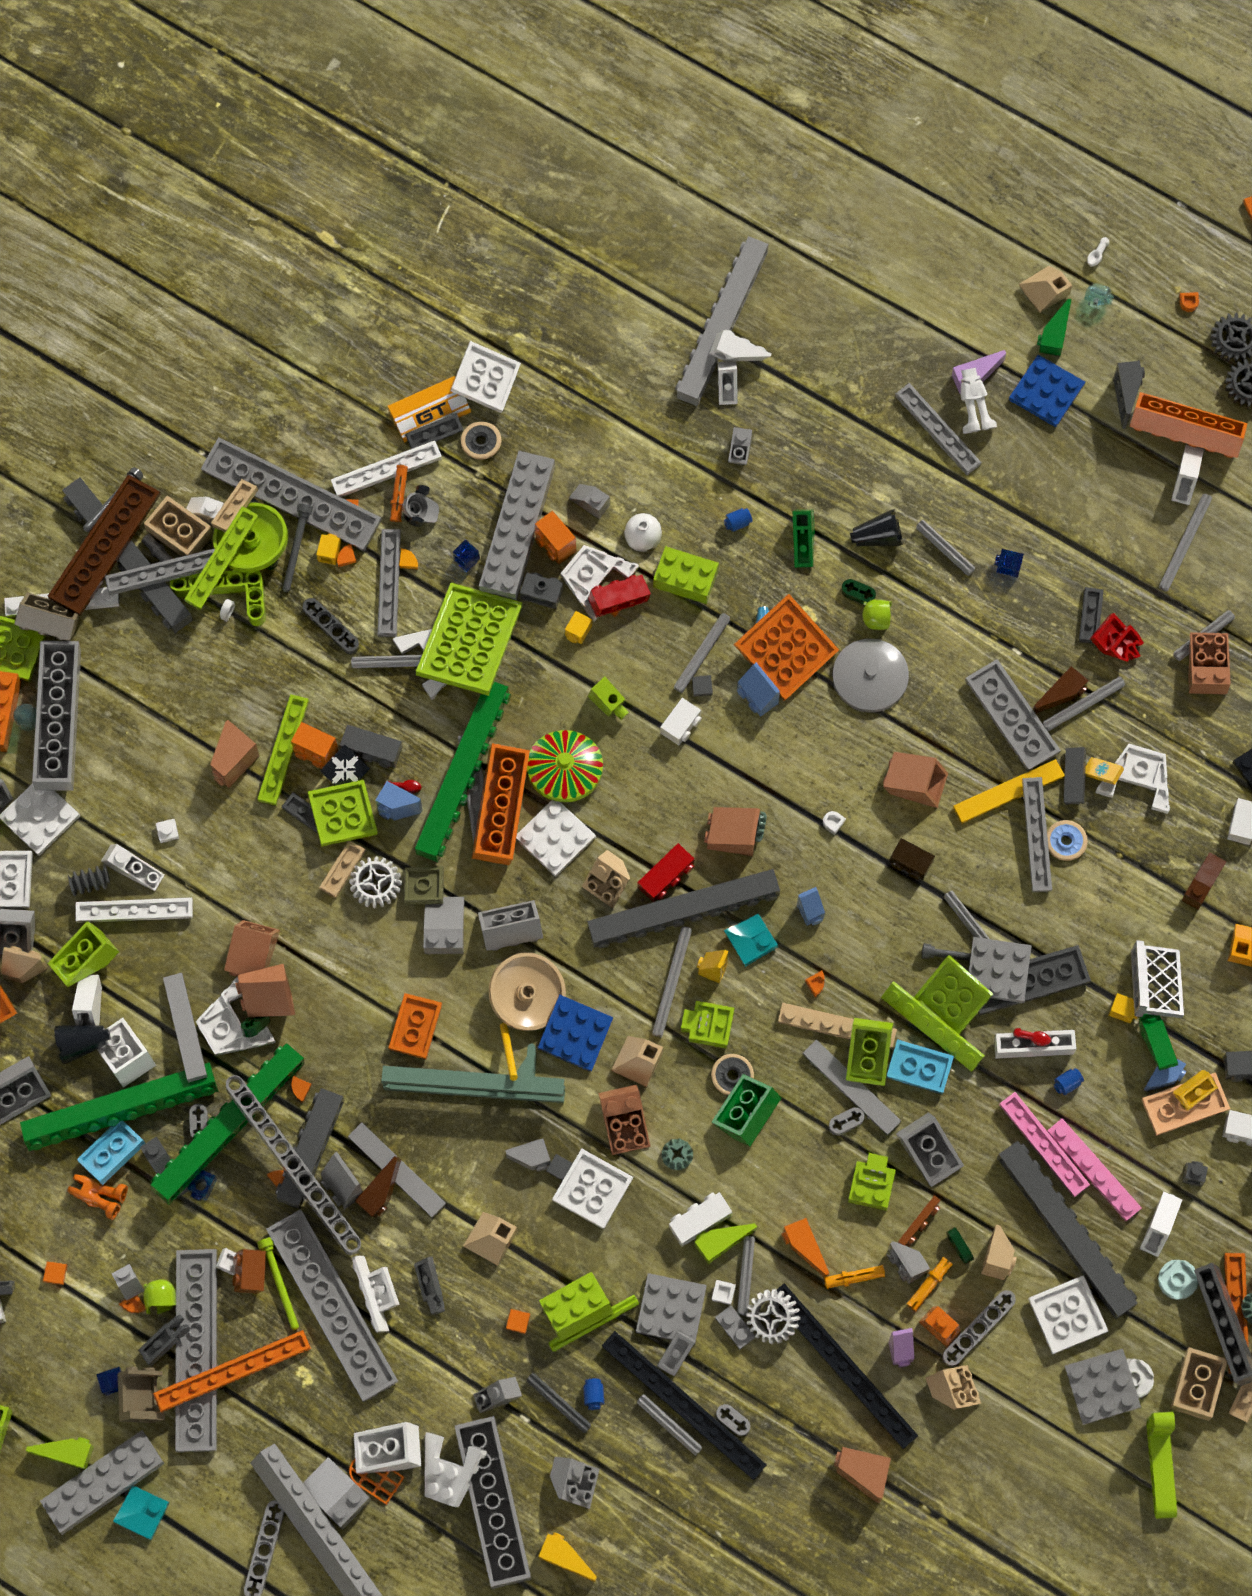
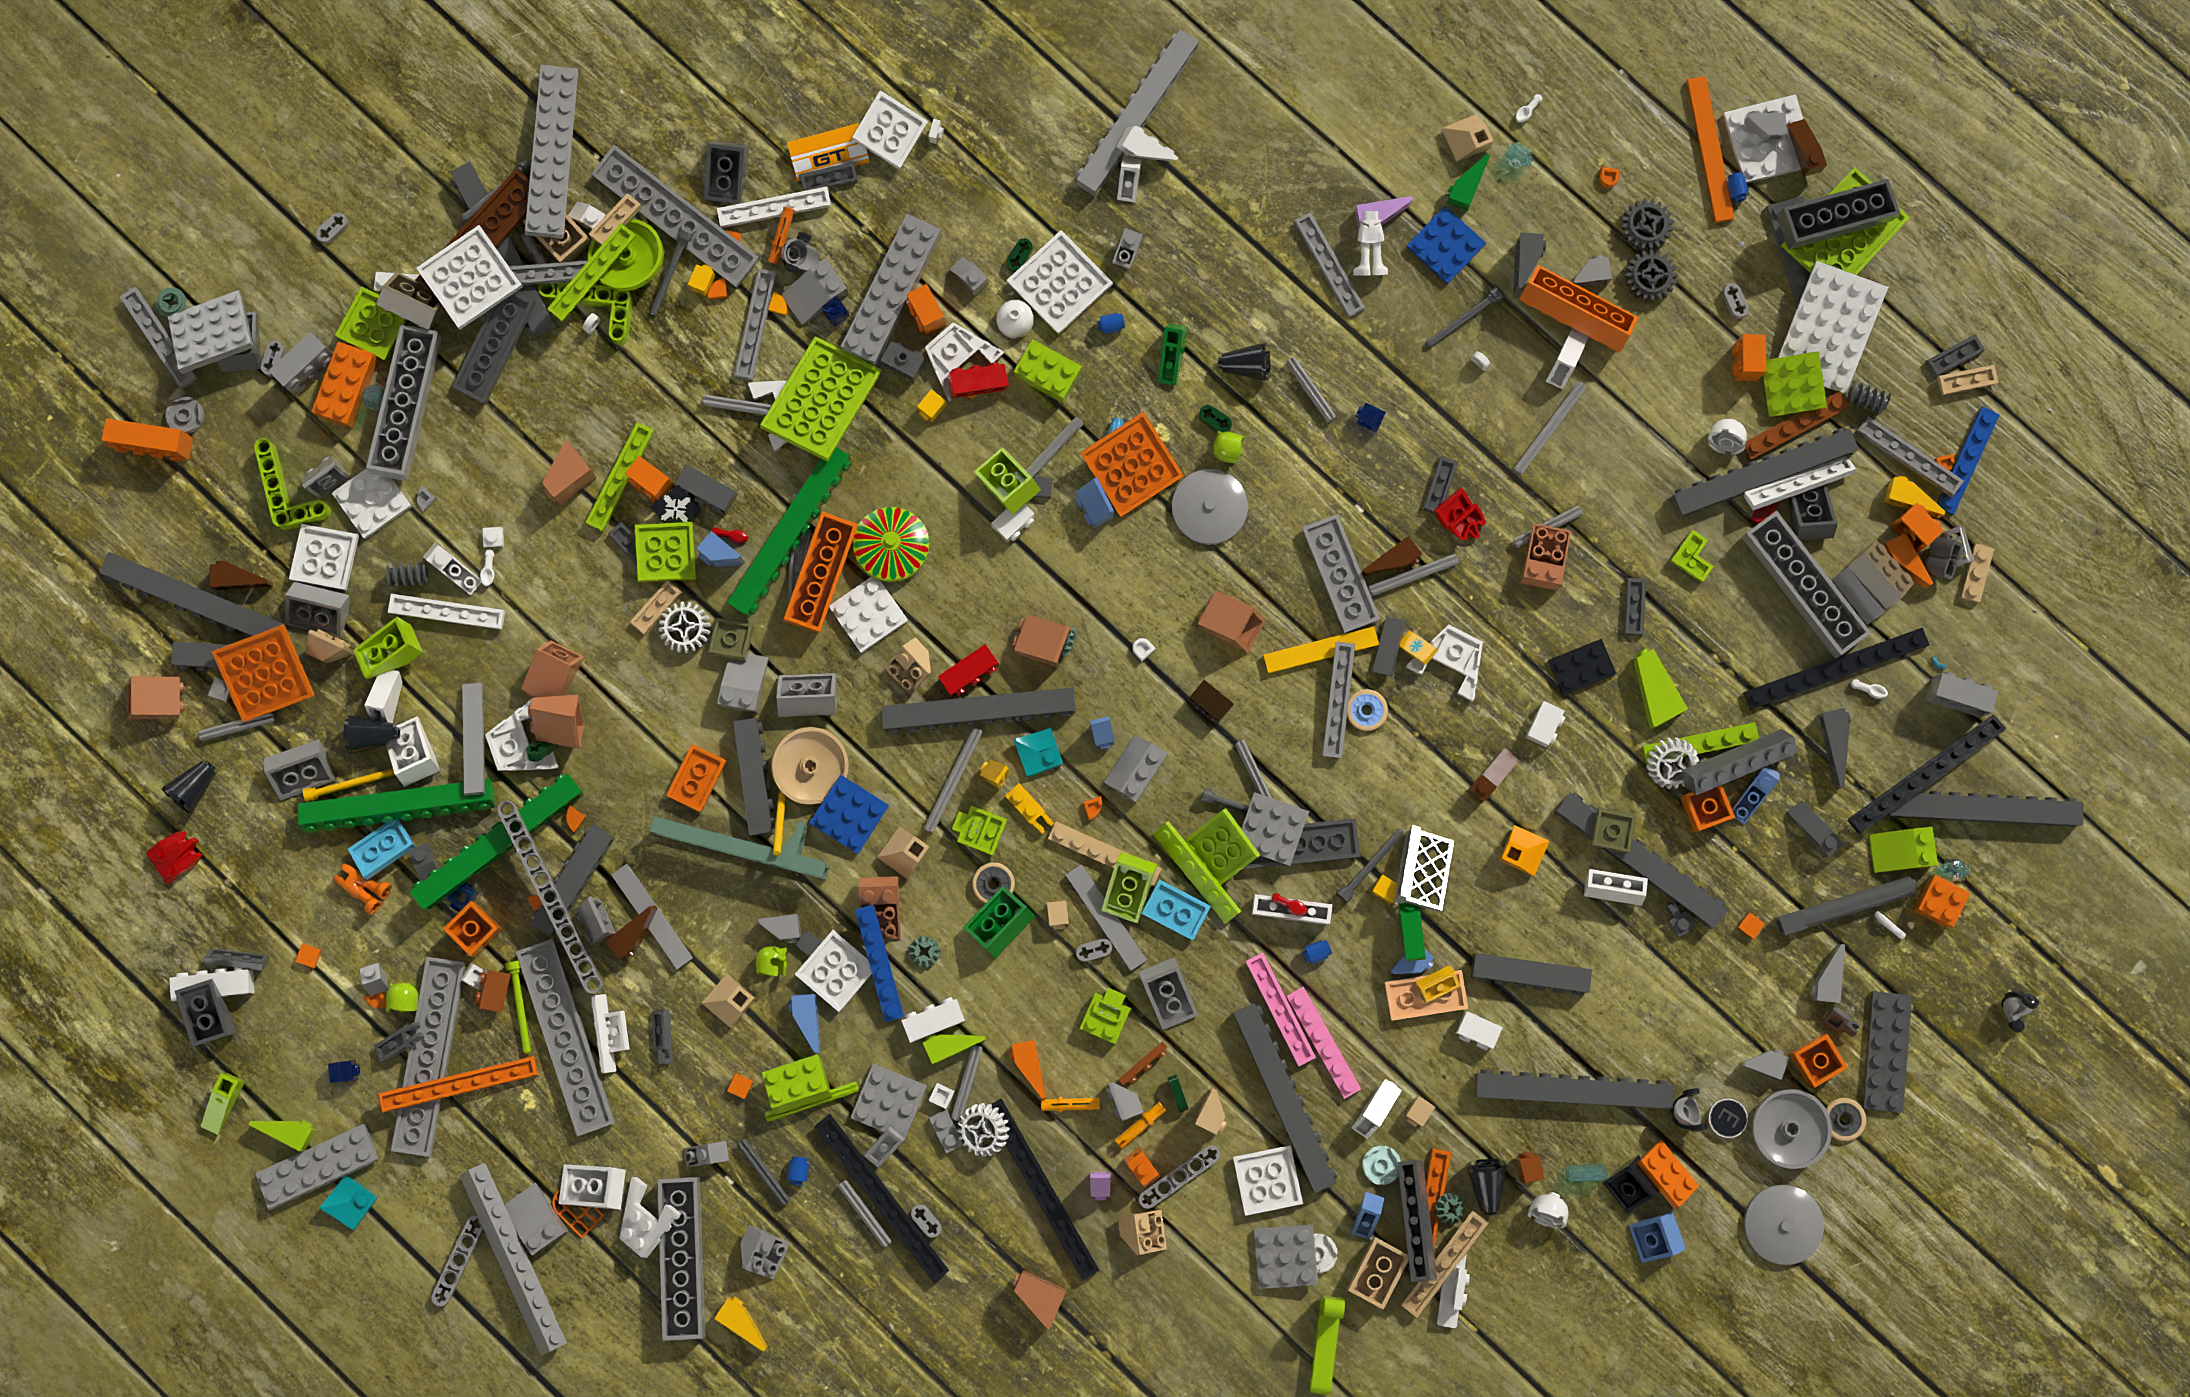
camera: 10 degrees right, 10 degrees up
dark tan panel [118,1367,165,1423] -> none
light grey beam [189,1104,208,1138] -> none
dark grey beam [303,598,359,655] -> none
wheel [461,422,501,460] -> none
lime torso [587,676,629,720] -> none
dark grey brick [1182,1161,1208,1187] -> none
none -> yellow piece [303,769,395,803]
none -> white plate [417,225,523,330]
none -> light grey tile [417,486,436,513]
none -> orange brick [443,901,503,957]
none -> dark grey plate [452,292,536,404]
none -> white piece [480,550,494,587]
none -> light grey plate [525,65,578,239]
none -> dark grey slope [704,140,749,204]
none -> dark grey brick [733,718,776,837]
none -> lime helmet [756,946,787,977]
none -> light grey slope [781,258,848,326]
none -> medium blue slope [788,994,821,1053]
none -> blue plate [855,904,904,1022]
none -> white plate [929,119,944,144]
none -> lime brick [974,447,1041,515]
none -> yellow hinge [1005,783,1054,834]
none -> white plate [1007,230,1113,335]
none -> dark green beam [1007,238,1033,273]
none -> tan brick [1047,901,1069,930]
none -> light grey slope [1104,735,1168,804]
none -> dark grey piece [1336,829,1404,903]
none -> medium blue slope [1351,1192,1384,1240]
none -> tan brick [1404,1096,1435,1127]
none -> dark grey piece [1426,287,1504,347]
none -> white tile [1471,351,1491,371]
none -> light grey slope [1572,255,1612,287]

